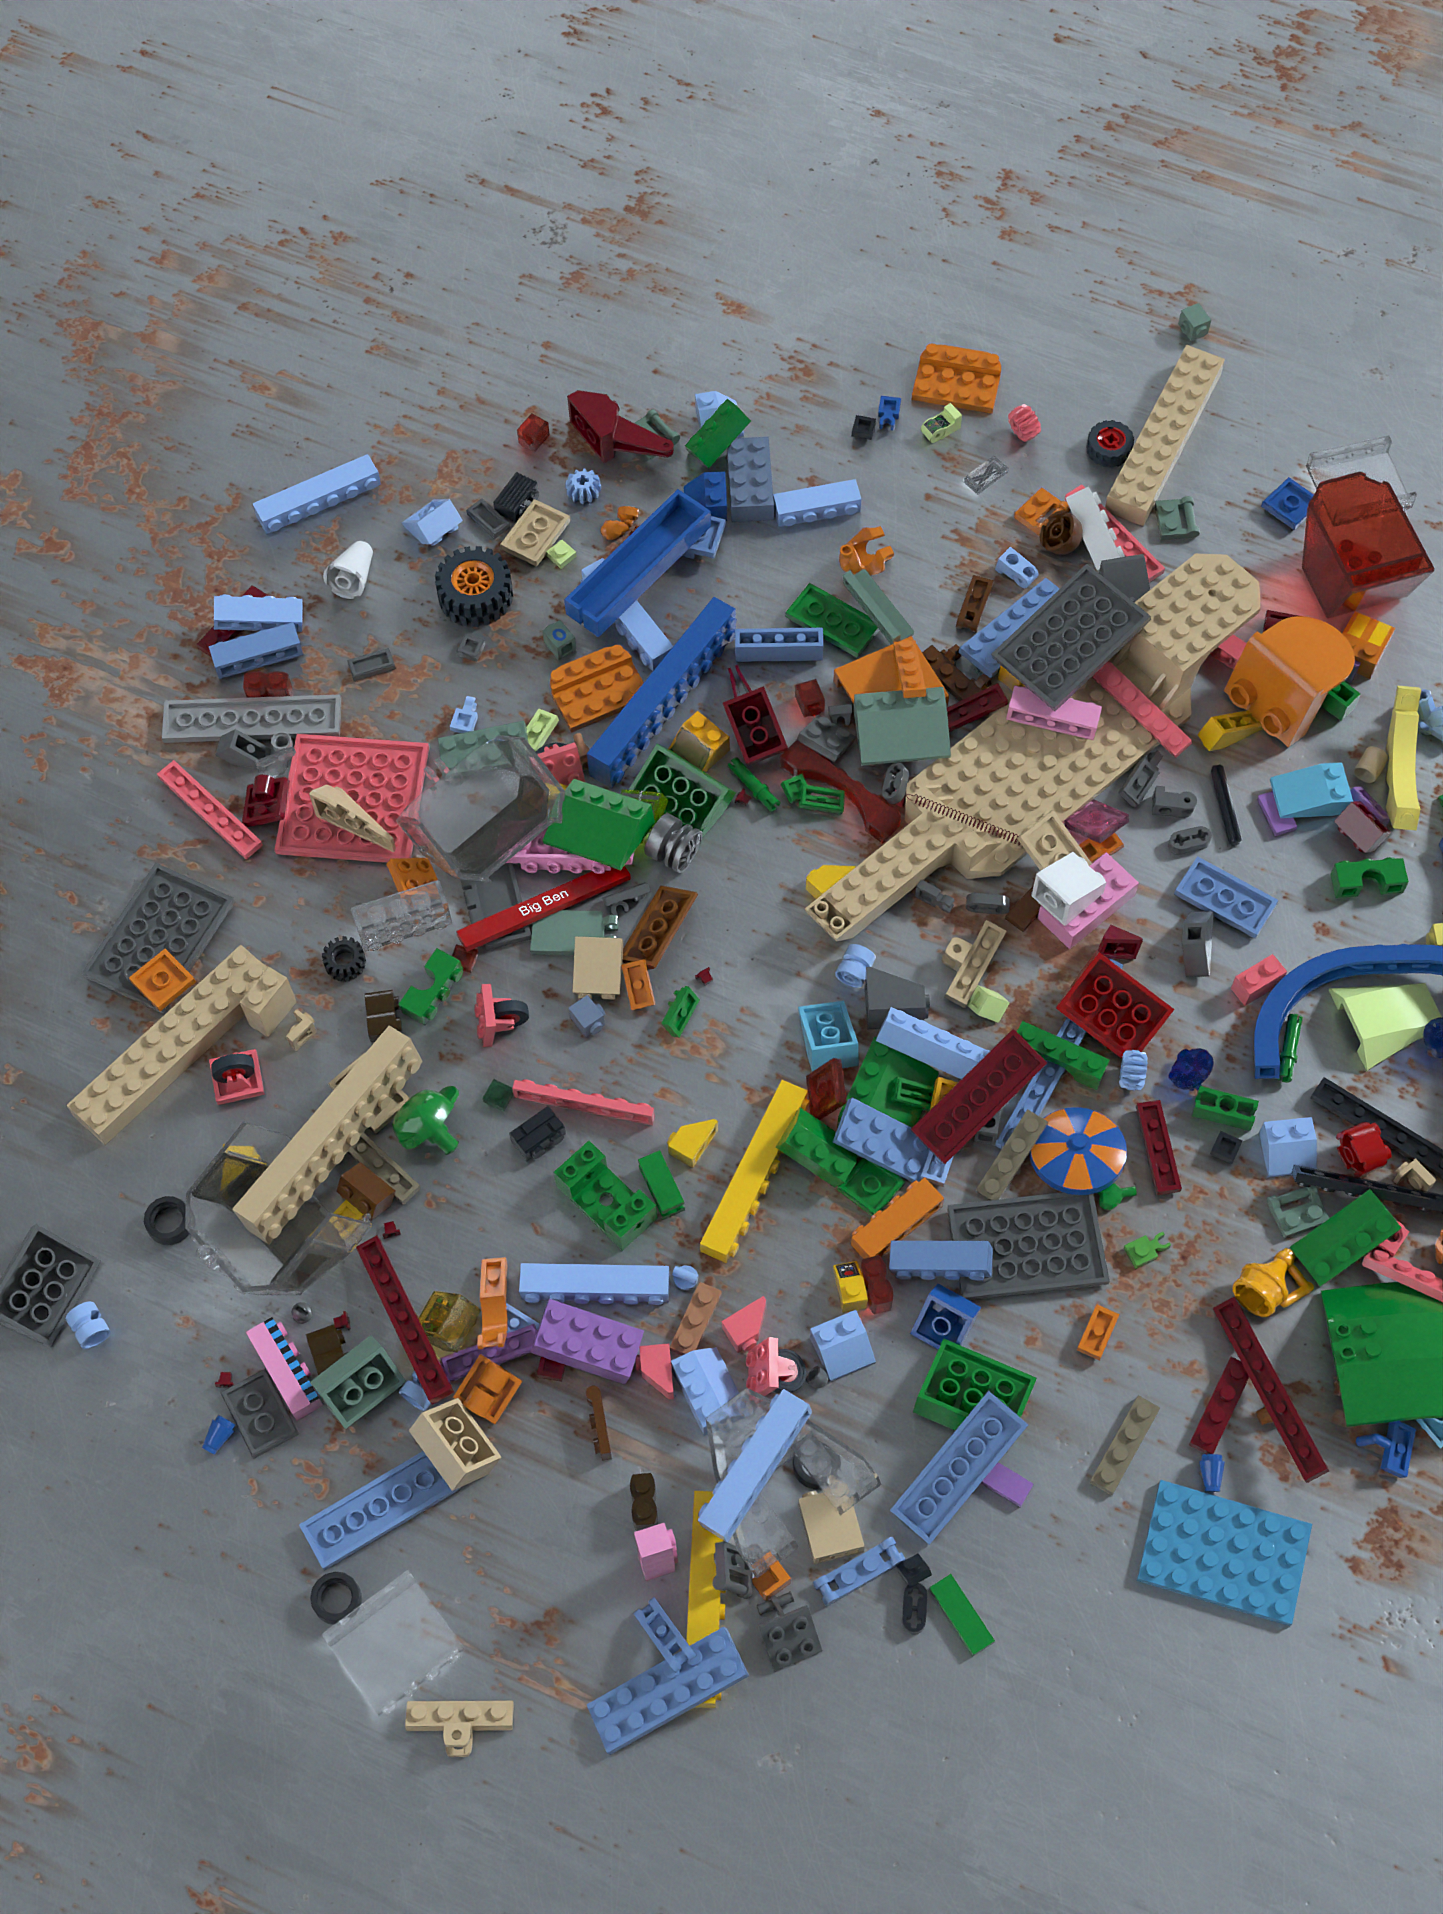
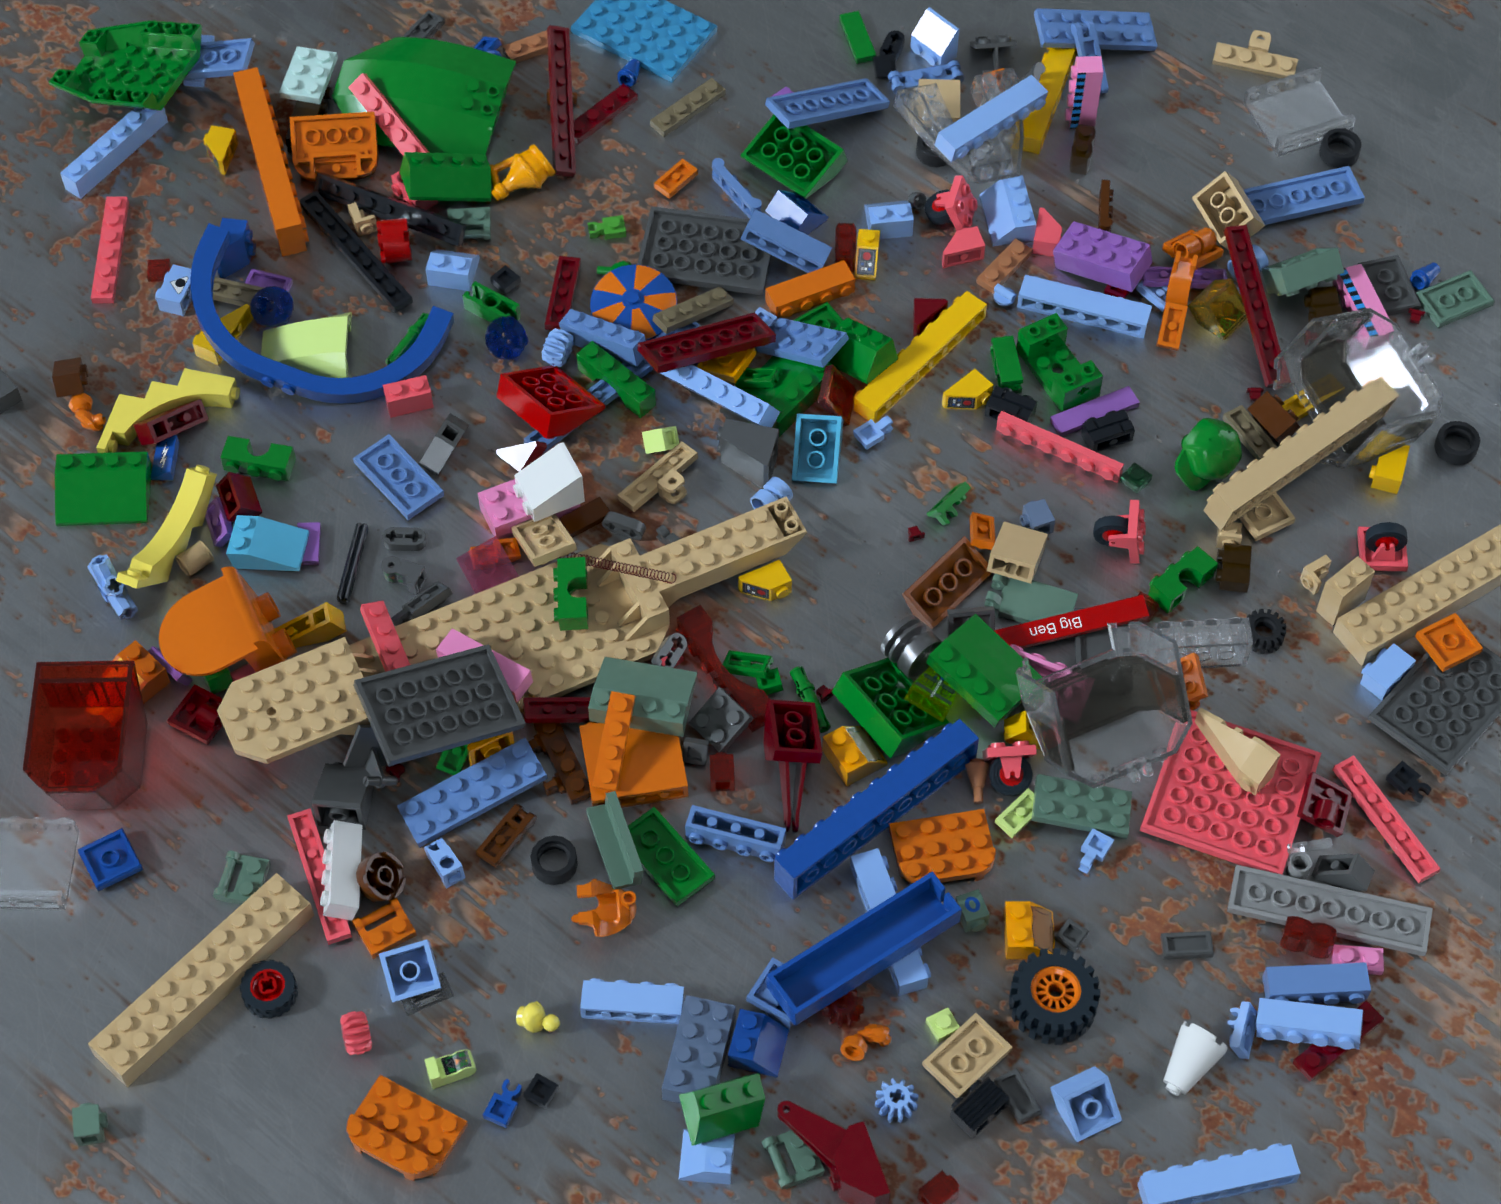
camera: 165 degrees left, 5 degrees down
none -> light blue slope [379,939,441,1003]
none -> nougat plate [503,30,548,63]
none -> light yellow animal [516,1001,560,1033]
none -> black tyre [530,835,578,885]
none -> green arch [553,557,588,631]
none -> medium blue brick [559,309,646,367]
none -> medium blue plate [712,158,762,219]
none -> light blue plate [853,416,893,450]
none -> slope [910,7,959,66]
none -> dark red slope [913,298,948,337]
none -> black brick [985,386,1038,423]
none -> light orange slope [1003,901,1055,959]
none -> medium lavender tile [1050,386,1140,437]
none -> light blue plate [1227,1001,1258,1059]
none -> bright pink plate [1331,944,1384,975]
none -> light blue brick [1360,643,1416,701]
none -> black plate [1385,760,1432,803]
none -> sand green tile [1416,270,1495,328]

